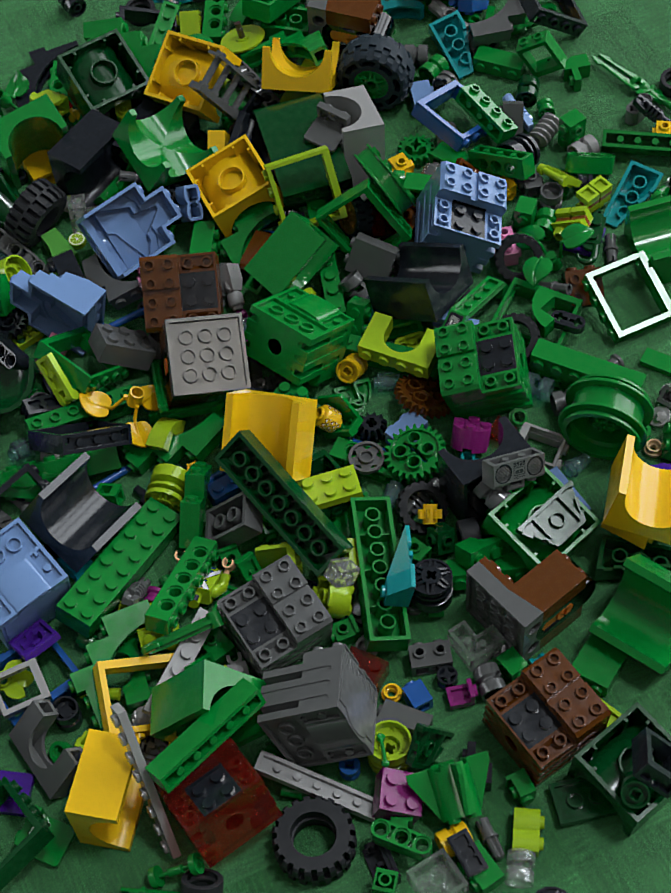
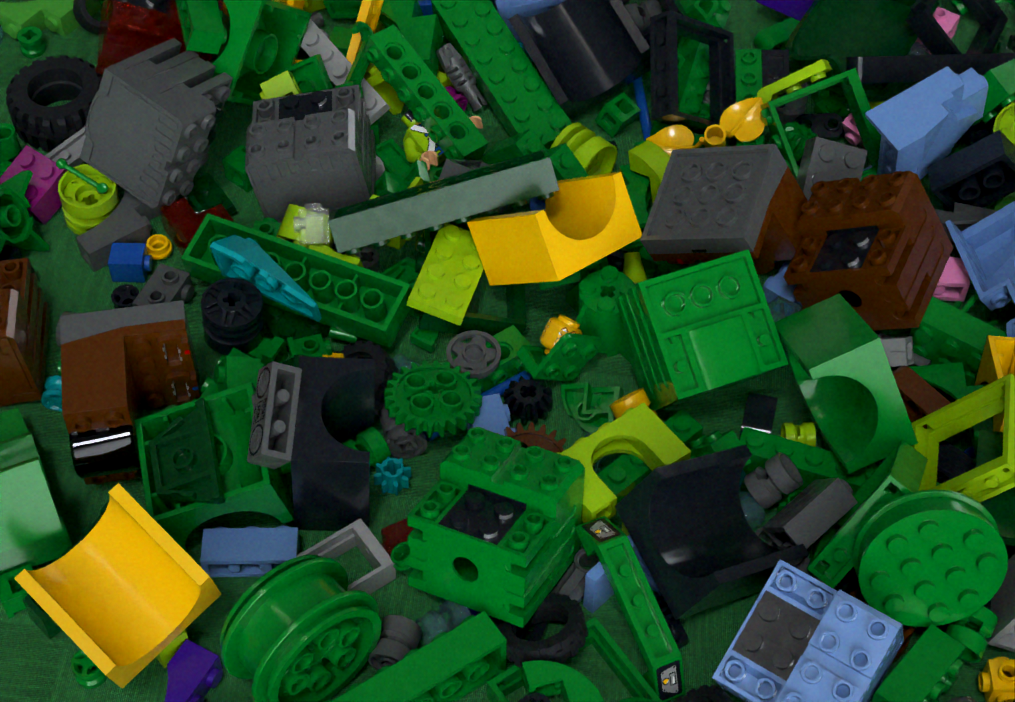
camera: 115 degrees right, 5 degrees down
dark green wing [405,723,455,770] -> none
magenta bracket [445,678,478,710] -> none
magenta brick [450,416,492,454] -> none

